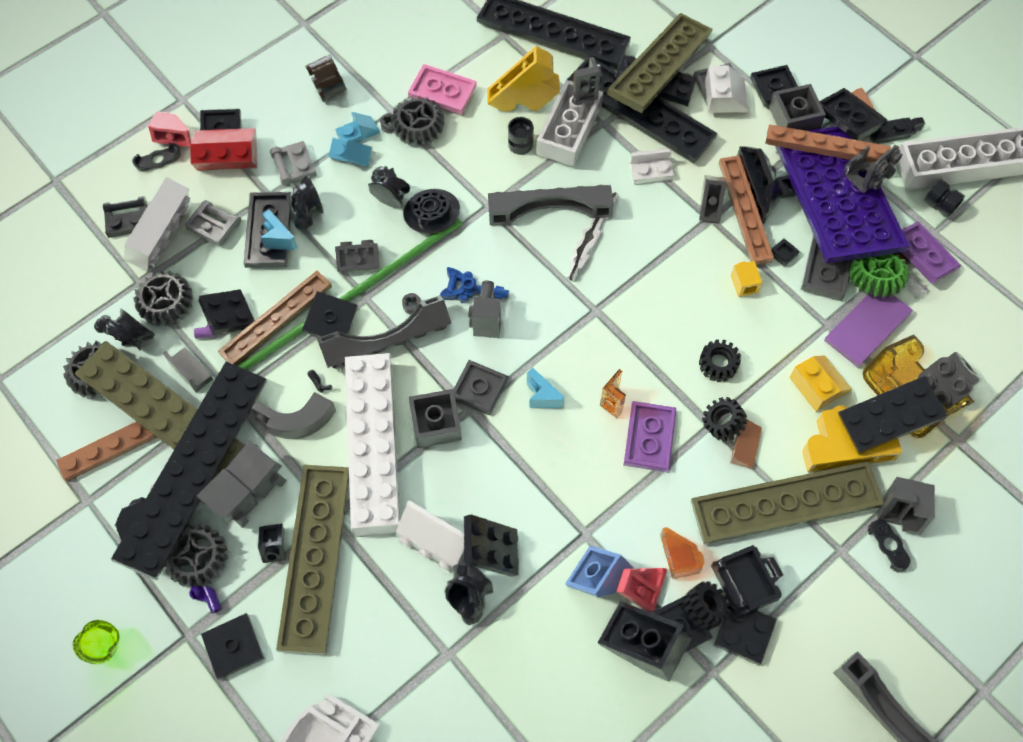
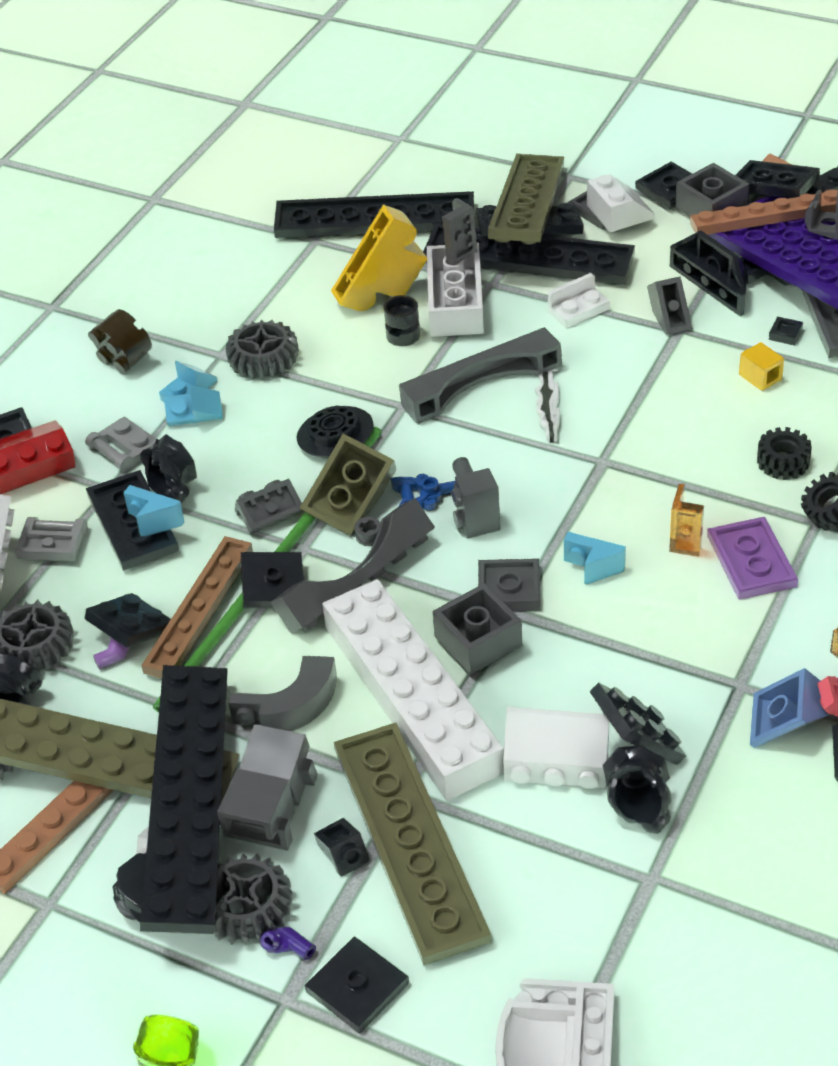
camera: 20 degrees left, 20 degrees down
panel [163,347,213,393] -> none
black piece [307,369,333,393] -> none
black piece [368,166,410,208] -> none
dark grey bush [380,113,394,134] -> none
bright pink plate [408,63,477,115] -> none
nougat plate [719,155,774,265] -> none
none -> olive slope [299,434,397,537]

